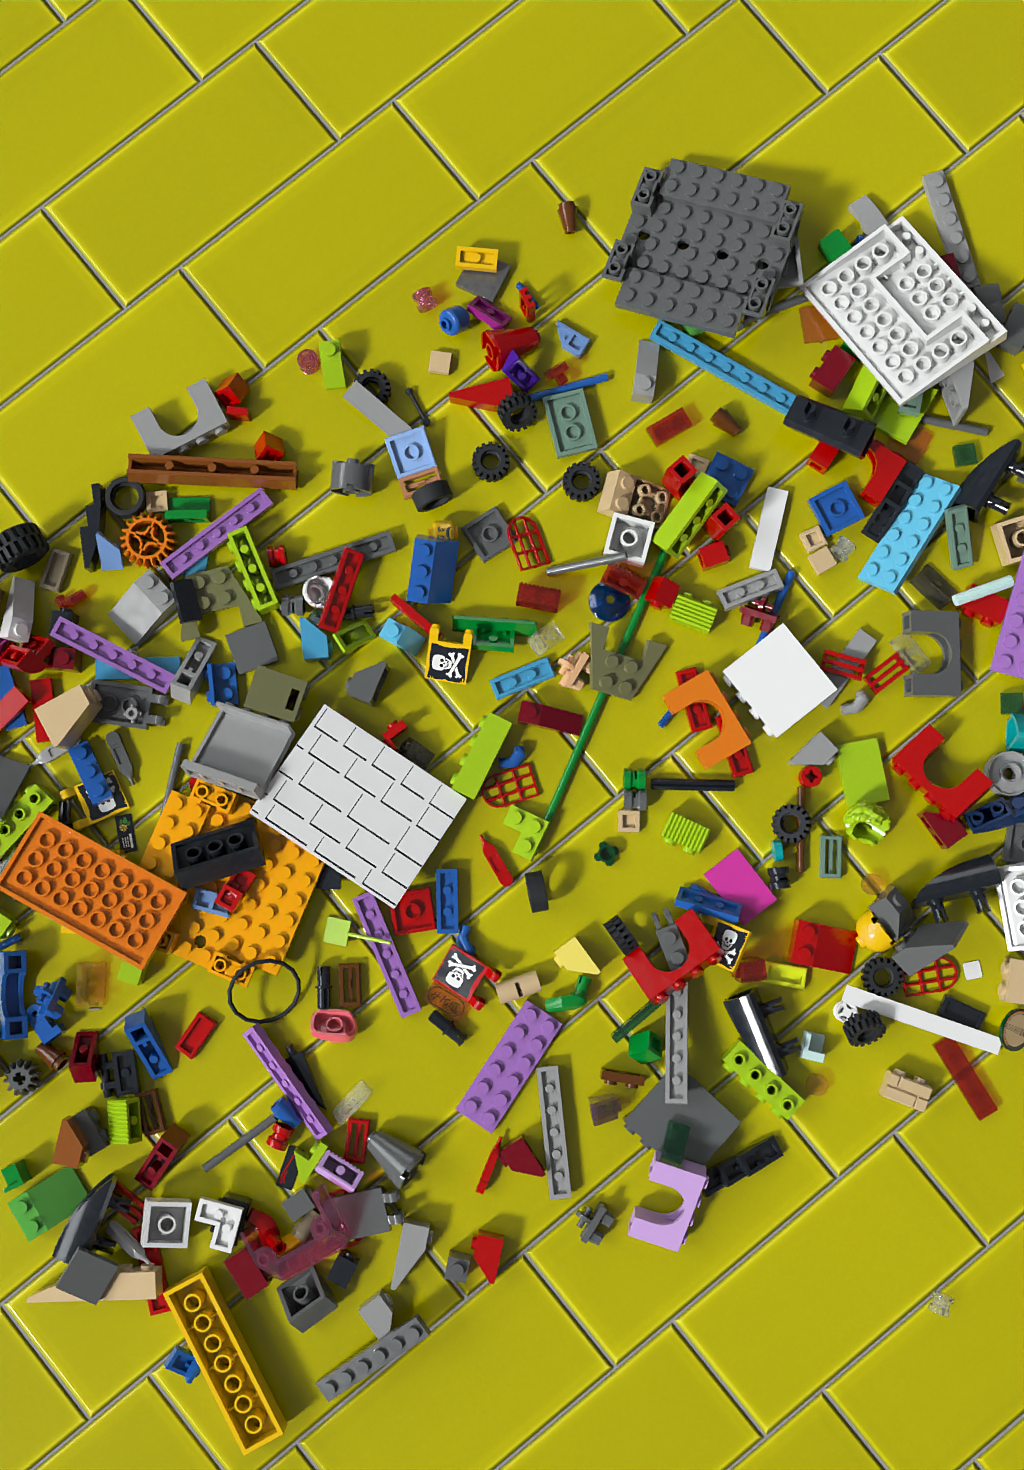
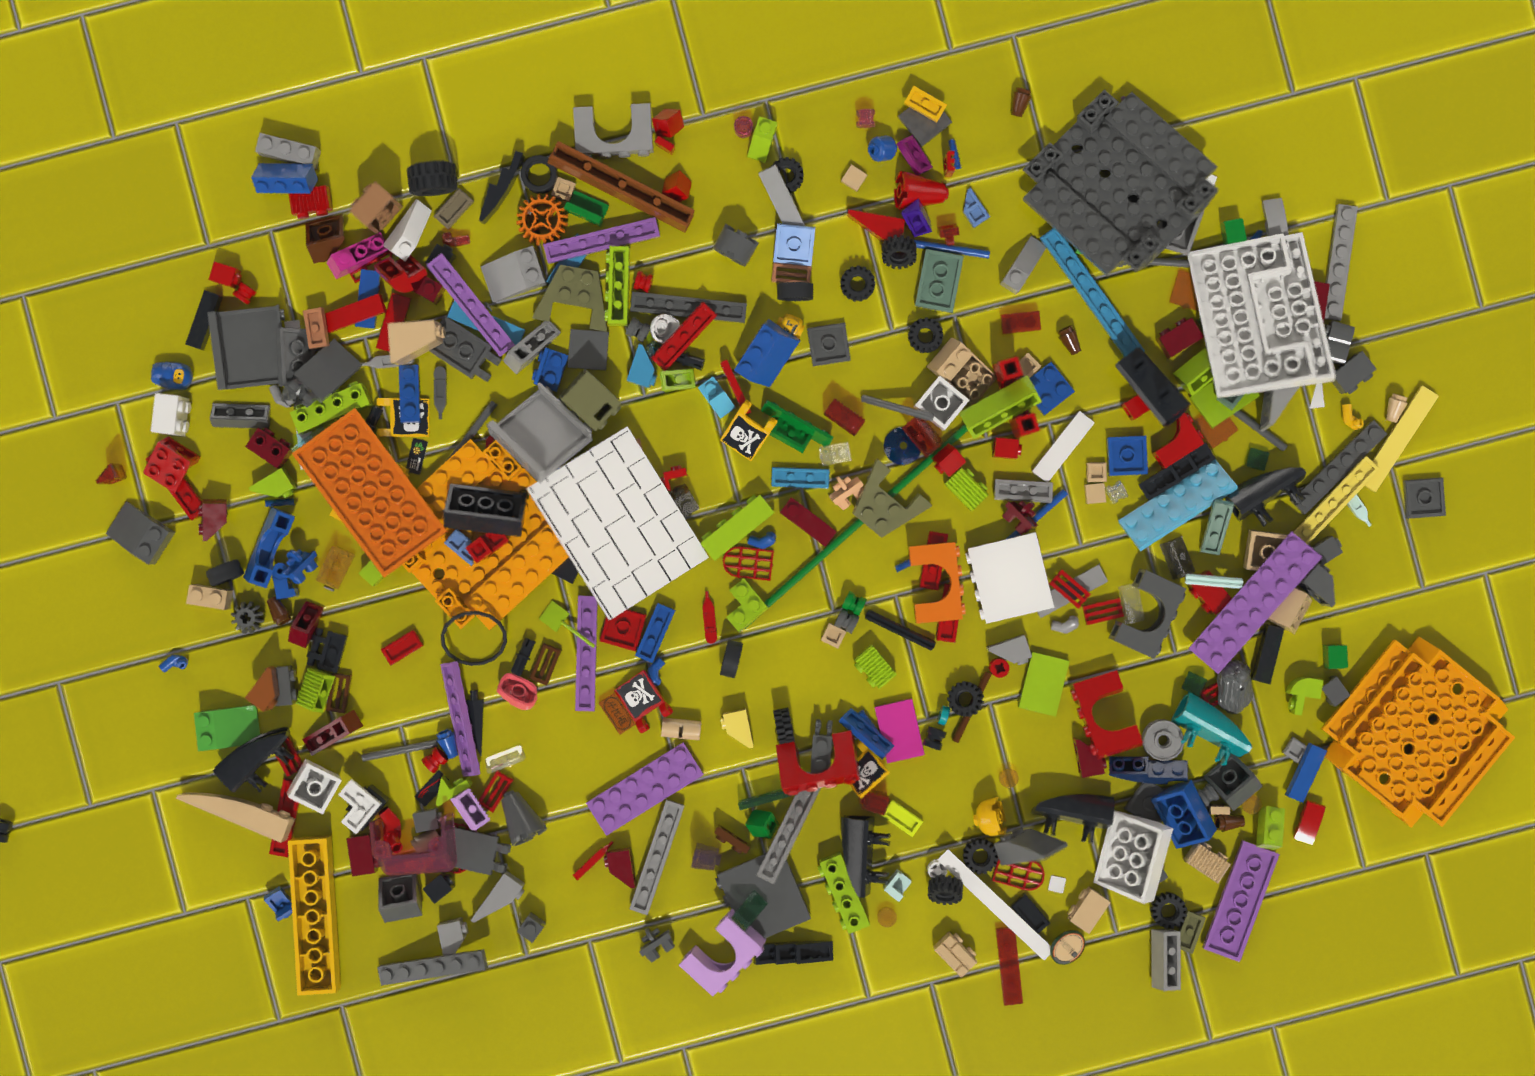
camera: 20 degrees right, 5 degrees up
green panel [1,1159,32,1193] -> none
dark grey tile [56,1246,119,1305] -> none
medium blue tile [96,531,125,571] -> none
light grey piece [105,1220,151,1265] -> none
light grey piece [123,704,142,723] -> none
blue slope [124,1008,173,1080] -> none
black tile [170,578,203,624] -> none
dark grey slope [345,661,390,707] -> none
black hinge [405,388,430,427] -> none
black axle [428,1010,468,1046] -> none
red slope [470,1230,504,1284] -> none
red window [507,516,551,572] -> none
green arm [545,975,592,1012] -> none
dark green plate [594,842,619,866] -> none
red slope [786,919,858,974] -> none
sand green tile [819,835,843,879] -> none
lime hair [843,801,891,846] -> none
dark grey slope [868,885,917,941] -> none

